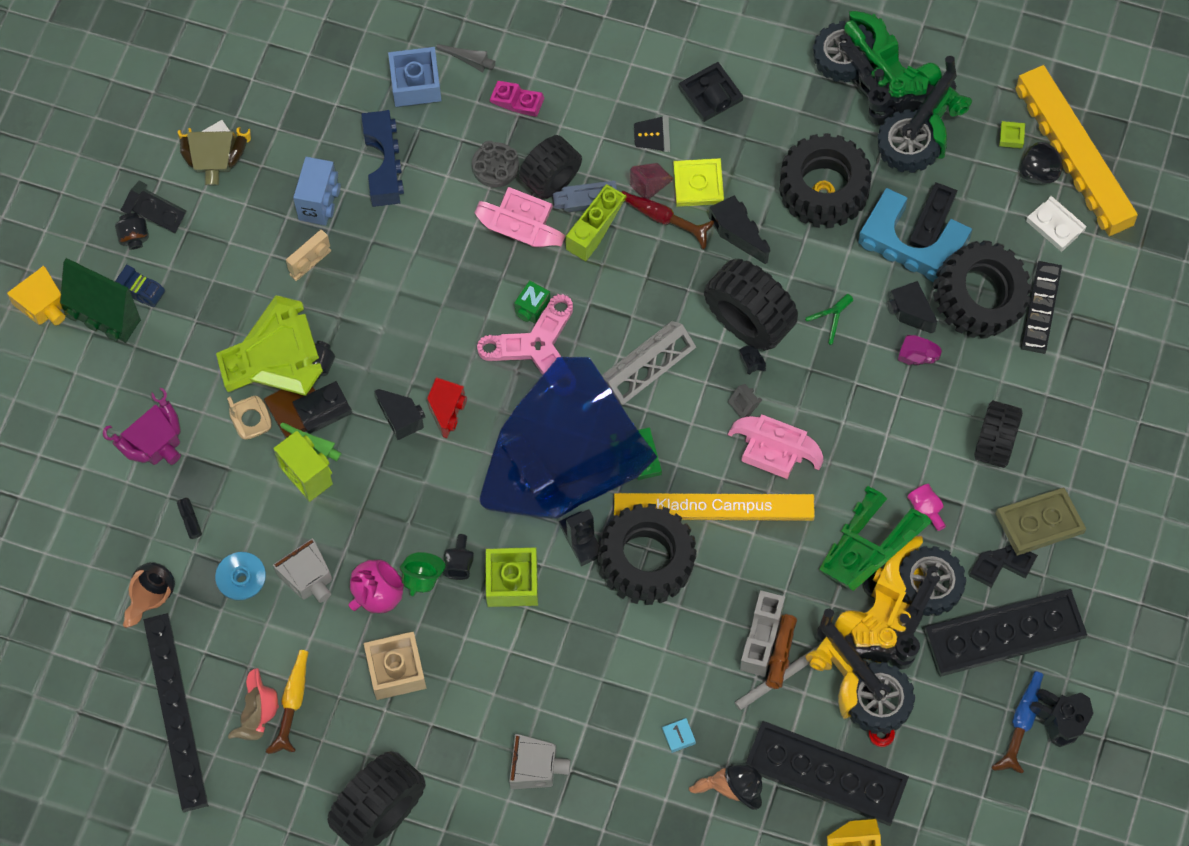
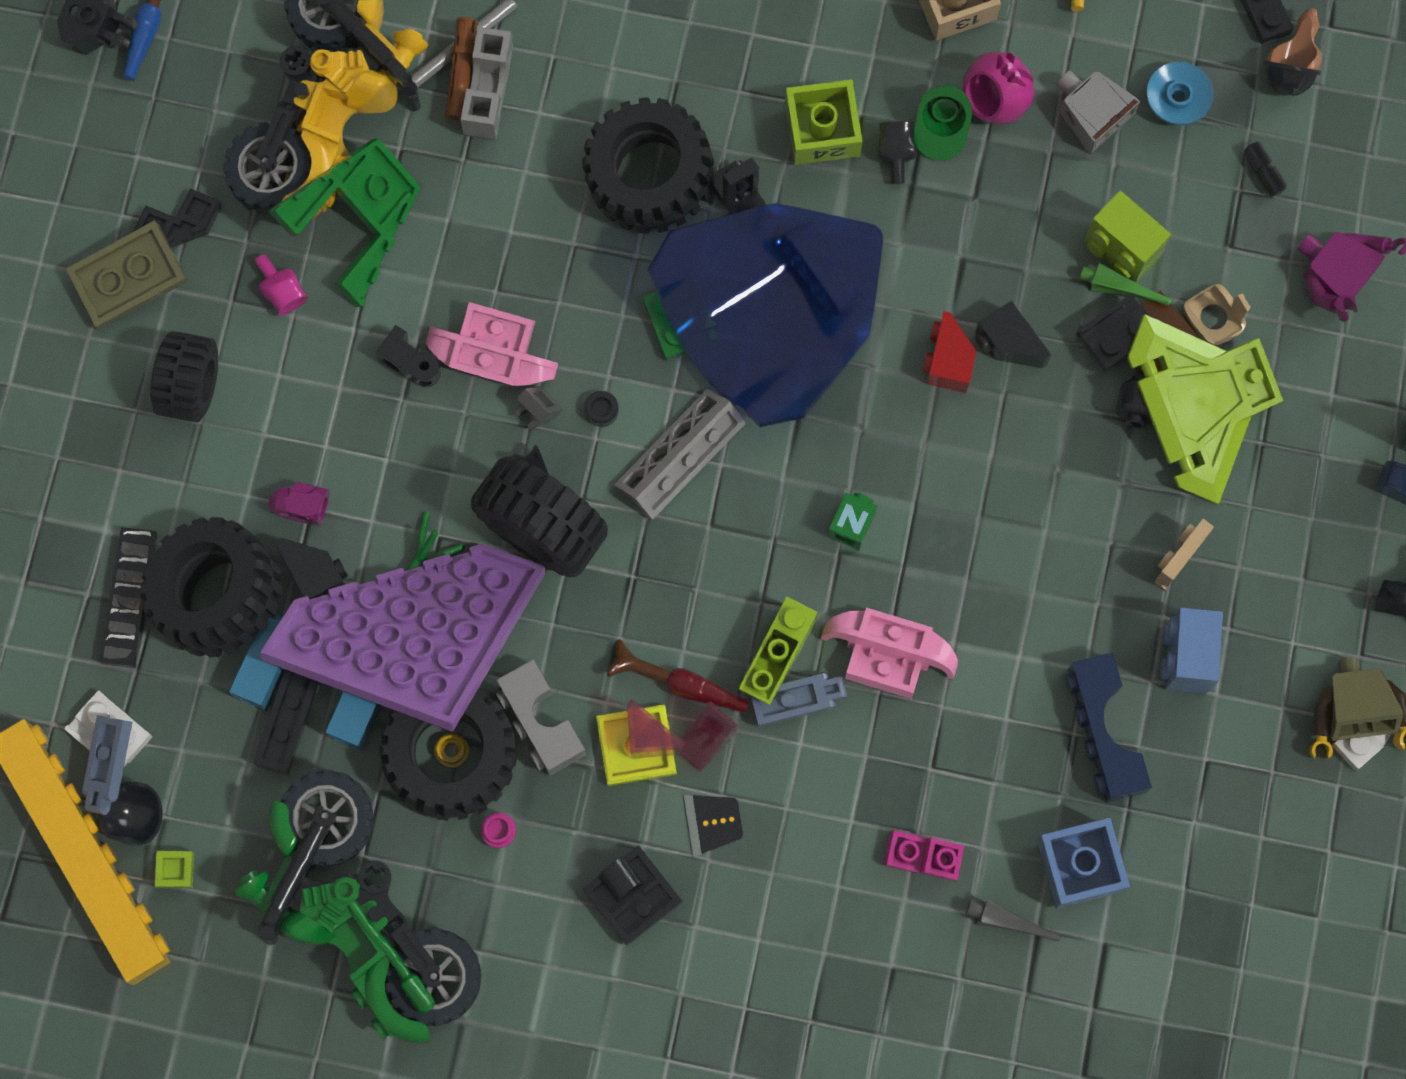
camera: 170 degrees right, 10 degrees up
dark grey tile [472,141,519,187] -> none
bright pink piece [477,294,576,396] -> none
black tyre [519,135,582,199] -> none
yellow tile [614,493,814,521] -> none
black slope [709,195,771,264] -> none
black plate [924,589,1087,677] -> none
none -> sand blue hinge [82,715,133,815]
none -> medium lavender plate [260,544,545,732]
none -> black leg [376,325,441,387]
none -> dark pink plate [481,813,516,848]
none -> light grey arch [495,660,586,776]
none -> black tile [584,391,619,427]
none -> clear pink slope [627,698,685,759]

